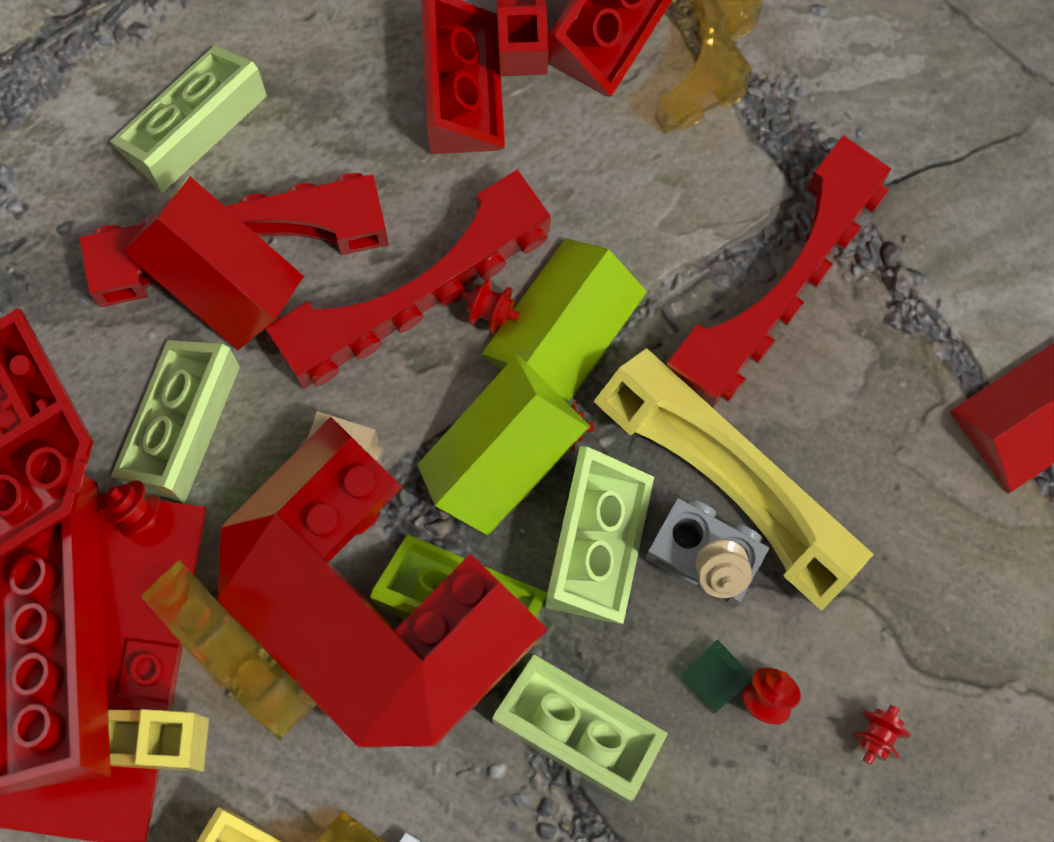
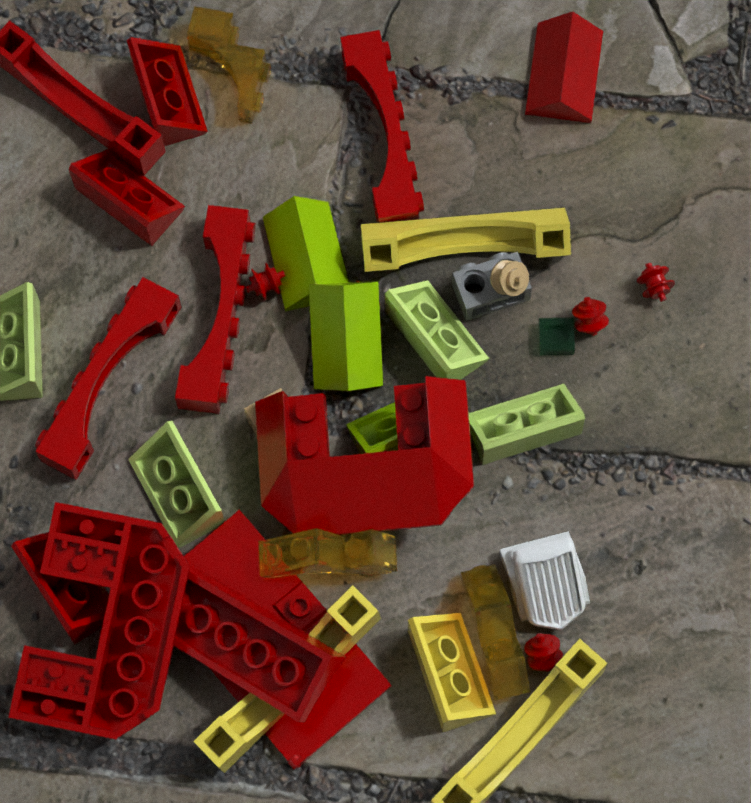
camera: 45 degrees left, 5 degrees down
red wheel [104,480,161,537] -> none
red slope [123,175,304,350] -> none

